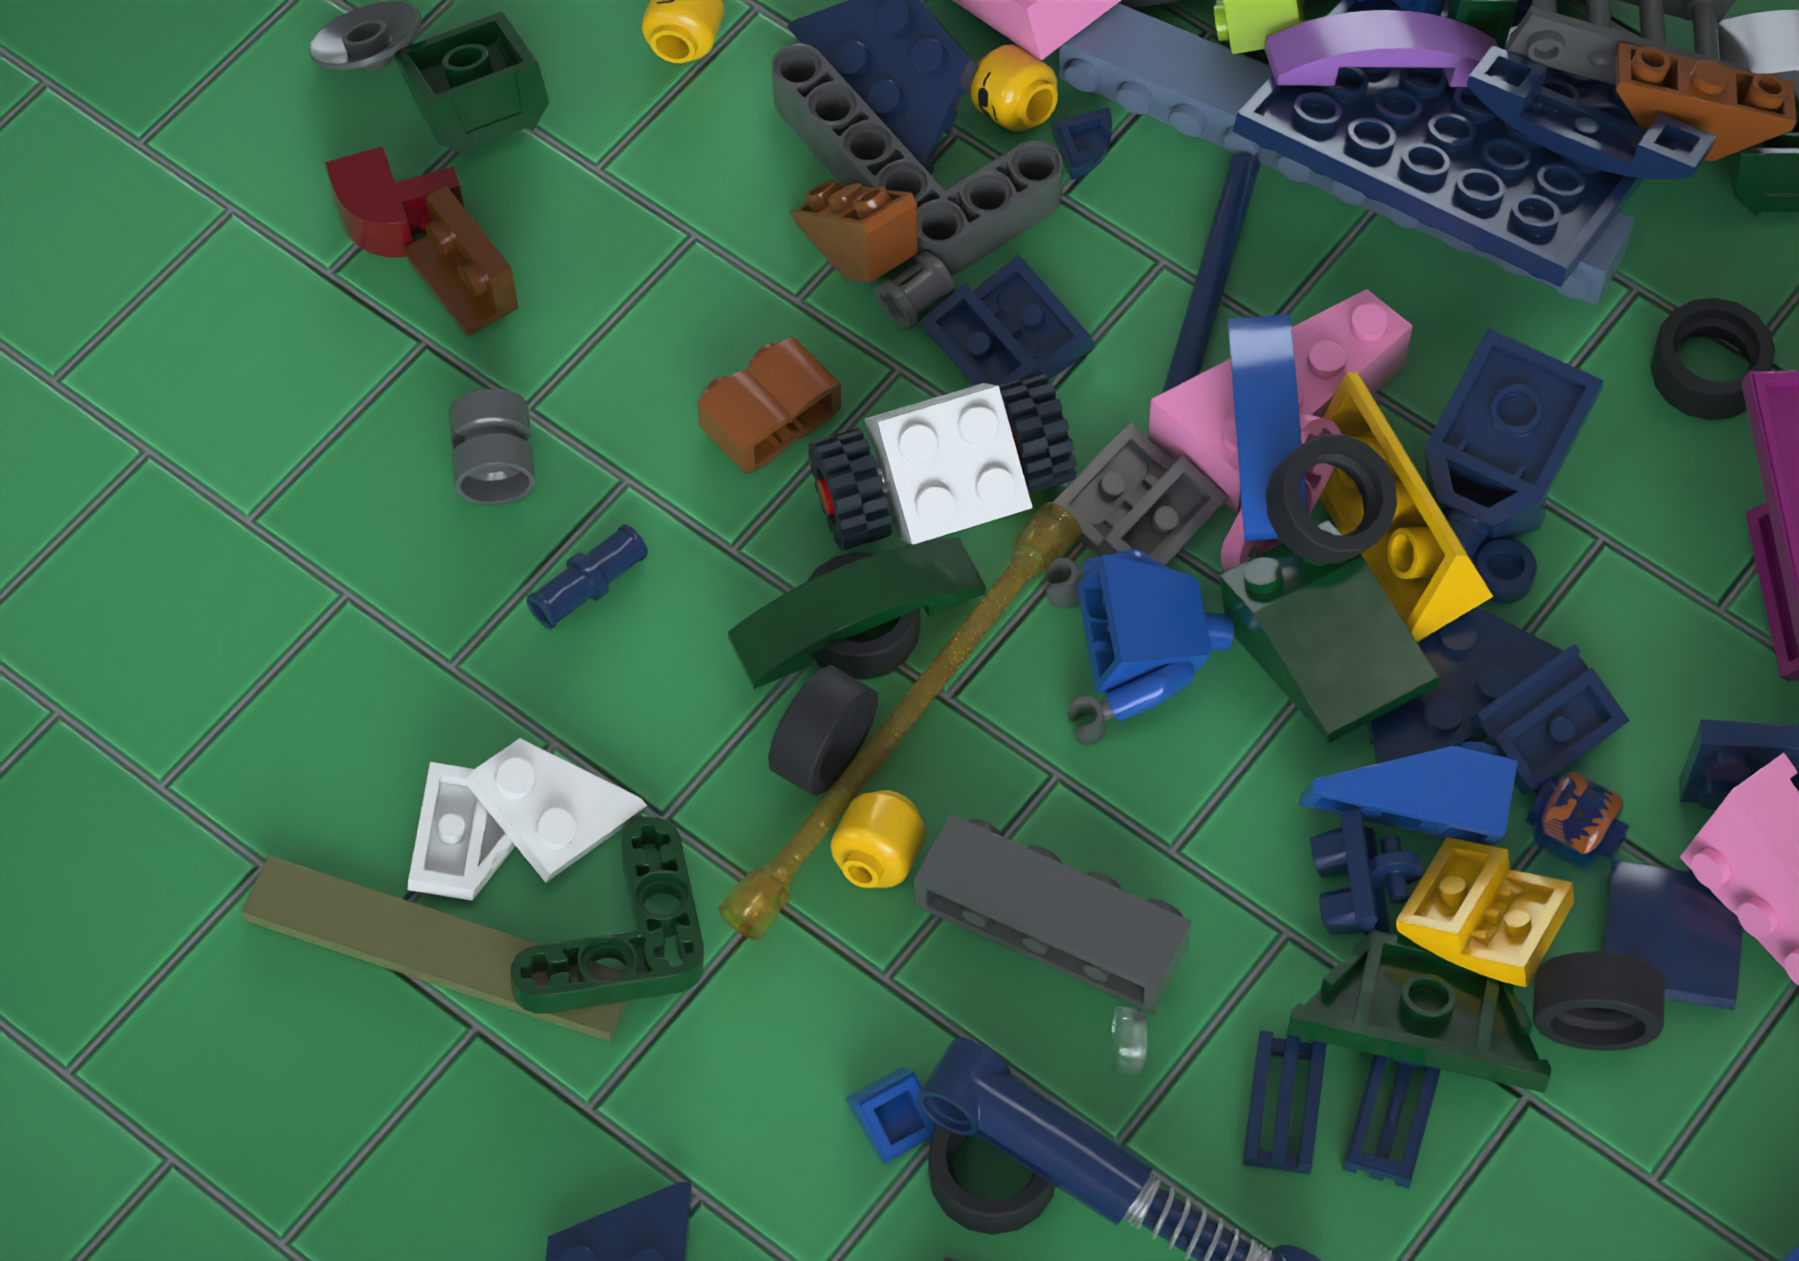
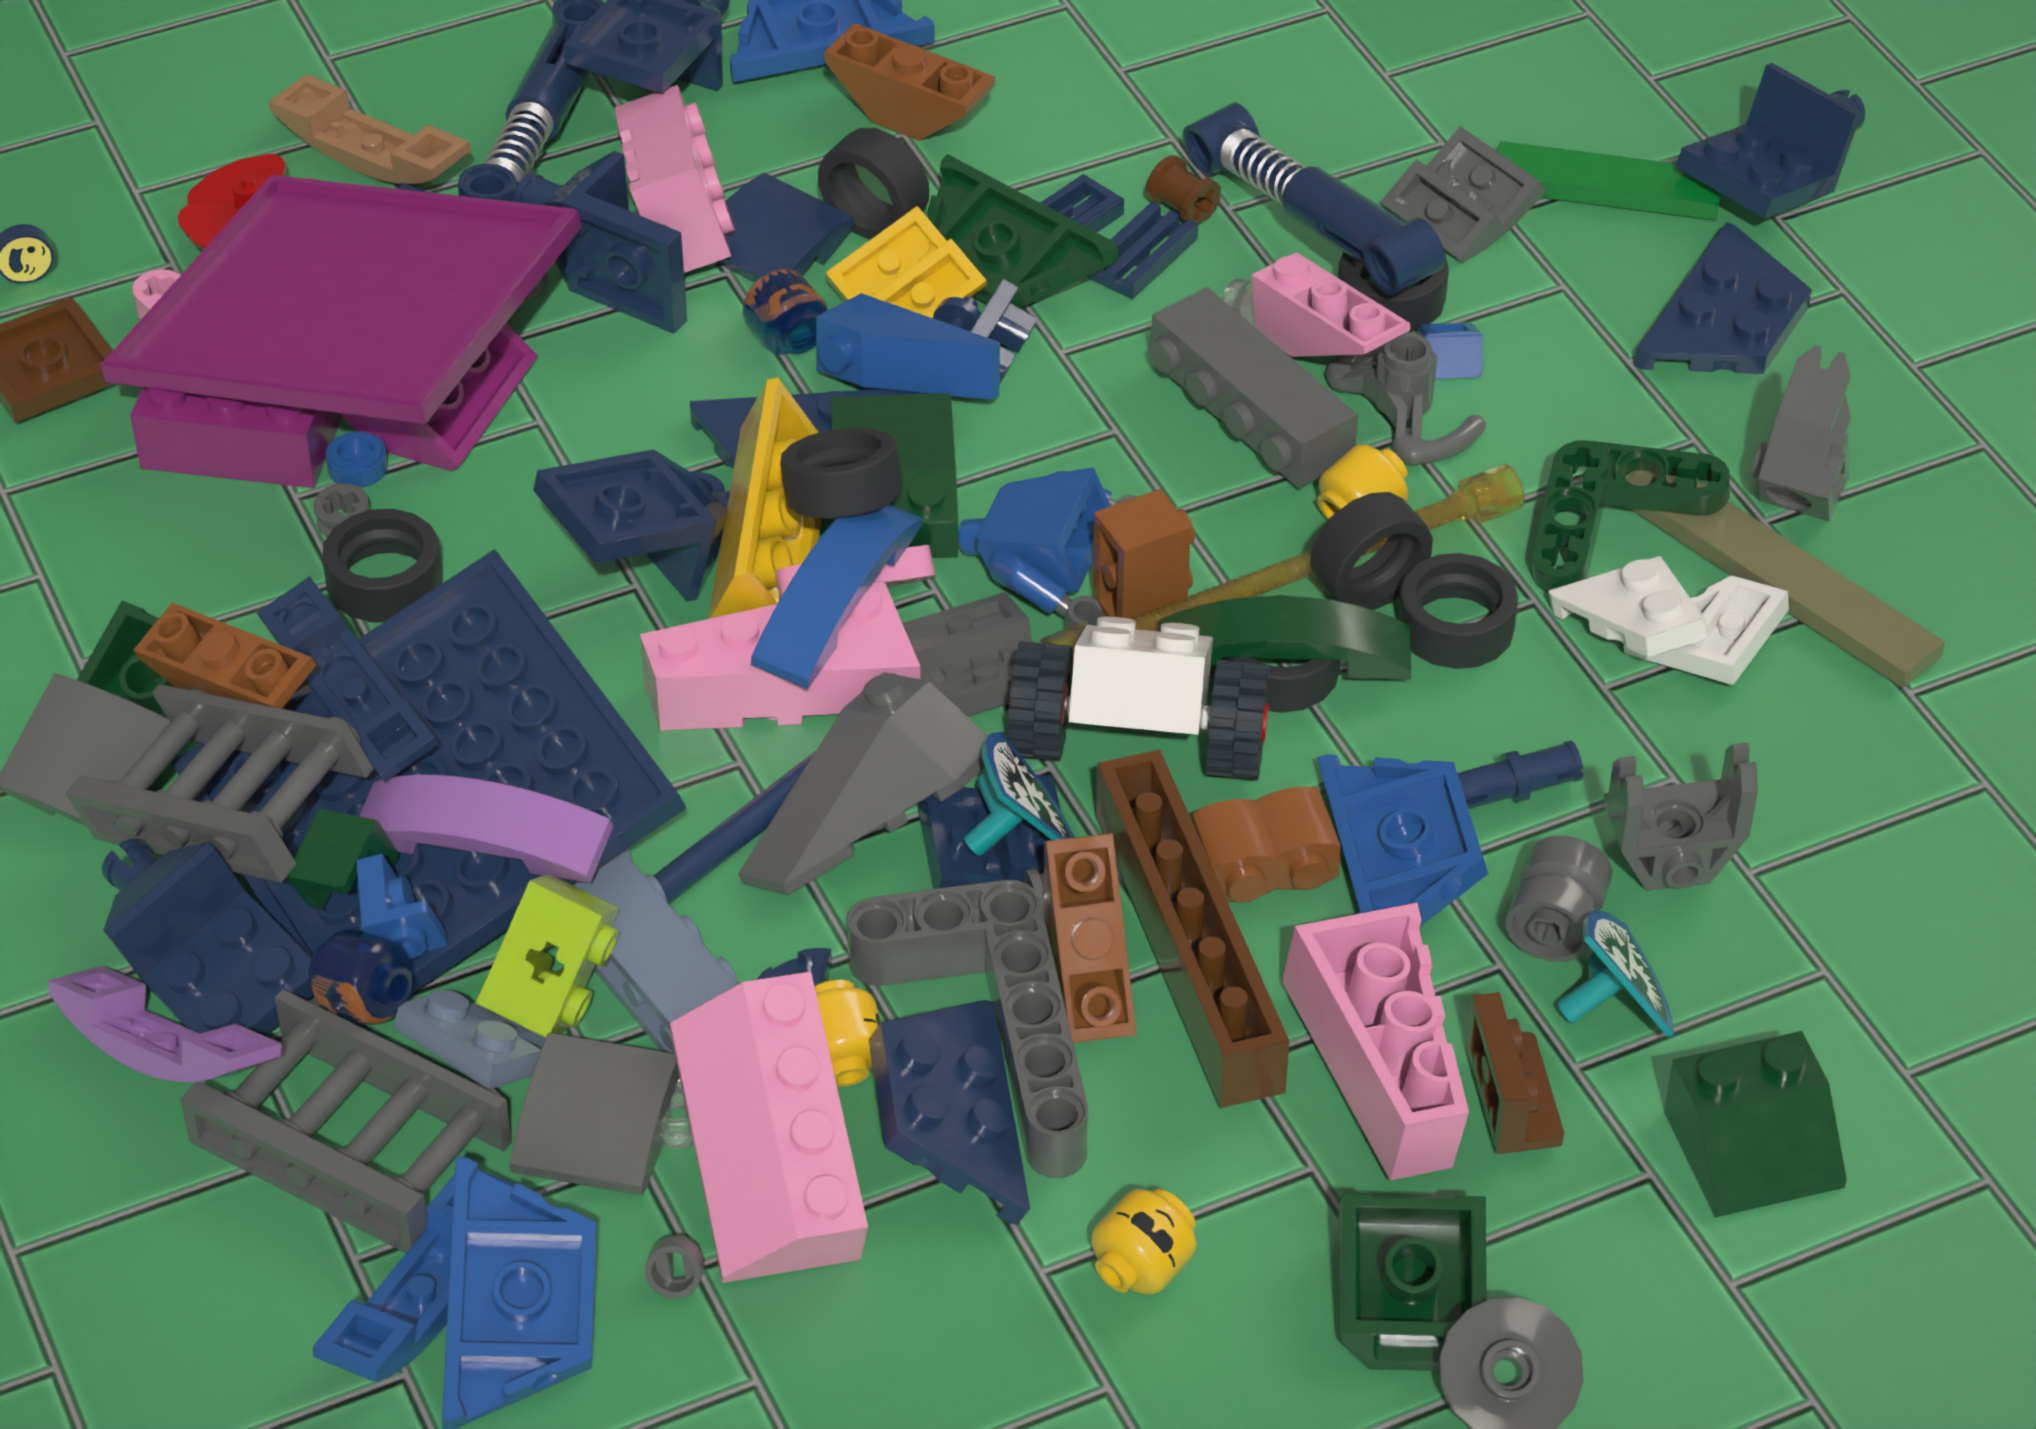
camera: 155 degrees left, 15 degrees down
dark red brick [325,146,464,258] -> none
dark blue plate [1469,644,1630,796] -> none
none -> dark grey wedge [738,672,988,895]
none -> dark orange slope [824,23,995,141]
none -> shield [964,732,1075,856]
none -> dark orange brick [1092,488,1195,631]
none -> reddish brown brick [1096,749,1289,1108]
none -> reddish brown bush [1146,155,1221,226]
none -> bright pink slope [1251,252,1410,357]
none -> bright pink wedge [1282,903,1469,1181]
none -> blue wing [1317,754,1488,927]
none -> dark grey piece [1326,333,1486,465]
none -> black tyre [1397,553,1519,669]
none -> shield [1557,910,1674,1038]
none -> dark grey piece [1604,743,1758,891]
none -> dark green slope [1664,1031,1847,1218]
none -> dark grey piece [1751,345,1851,521]

